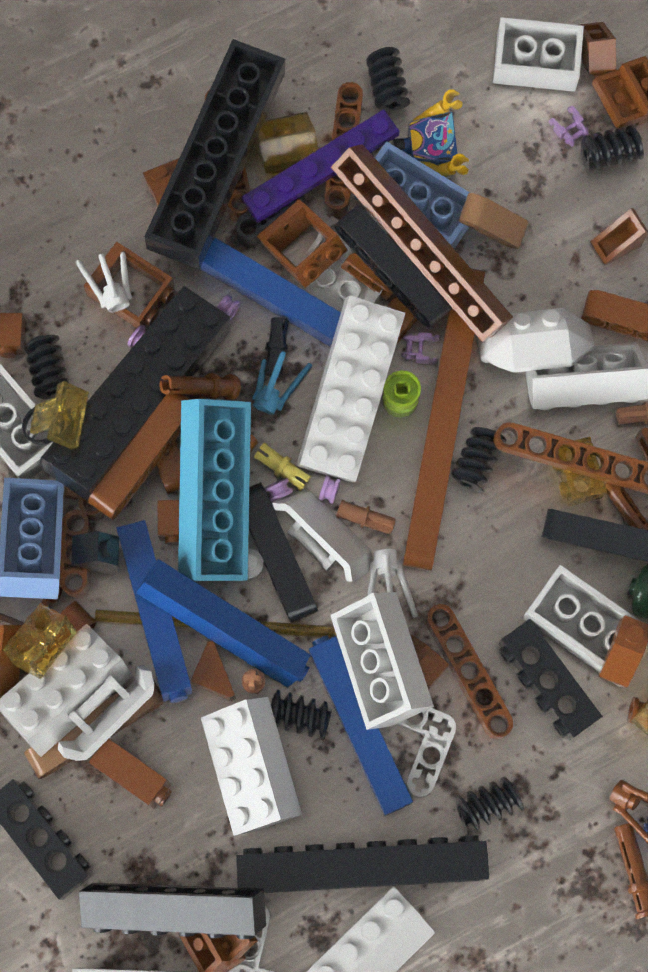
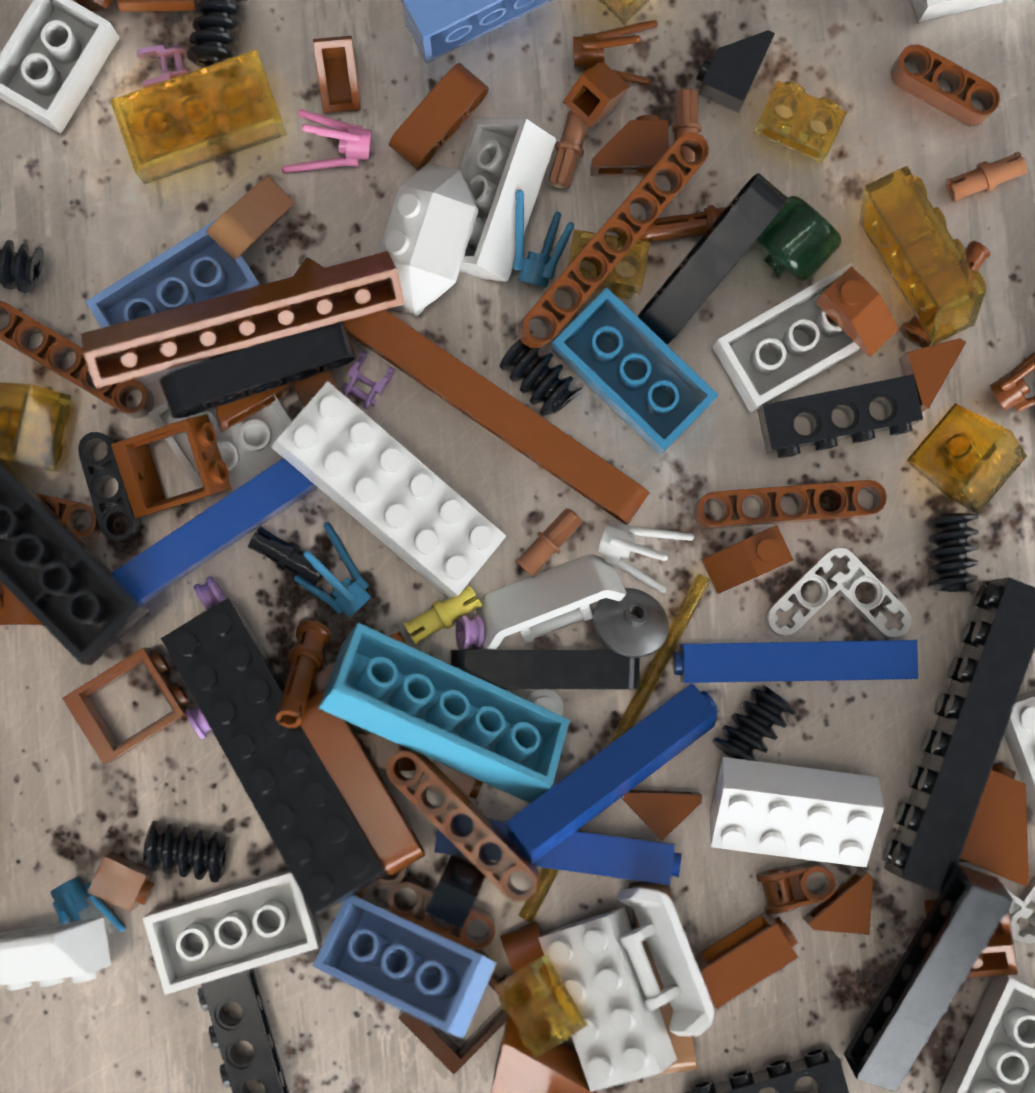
camera: 75 degrees left, 10 degrees up
clear yellow piece [22,381,89,449] -> none
white plant [76,252,132,312] -> none
dark purple plate [242,109,400,223] -> none
nougat axle [242,668,266,694] -> none
lavender bush [319,475,341,504] -> none
white brick [330,592,434,730] -> none
lime wheel [382,370,421,418] -> none
torso [392,89,469,177] -> none
none -> clear yellow brick [110,49,288,184]
none -> bright pink plant [282,109,372,173]
none -> dark orange beam [386,749,540,902]
none -> dark azure plant [512,190,574,288]
none -> dark azure brick [551,287,719,456]
none -> flat silver dish [593,588,669,658]
none -> dark orange piece [756,861,836,914]
none -> dark orange slope [802,868,873,935]
none -> dark orange slope [899,338,966,412]
none -> clear yellow slope [907,403,1027,514]
none -> dark orange slope [960,763,1029,887]

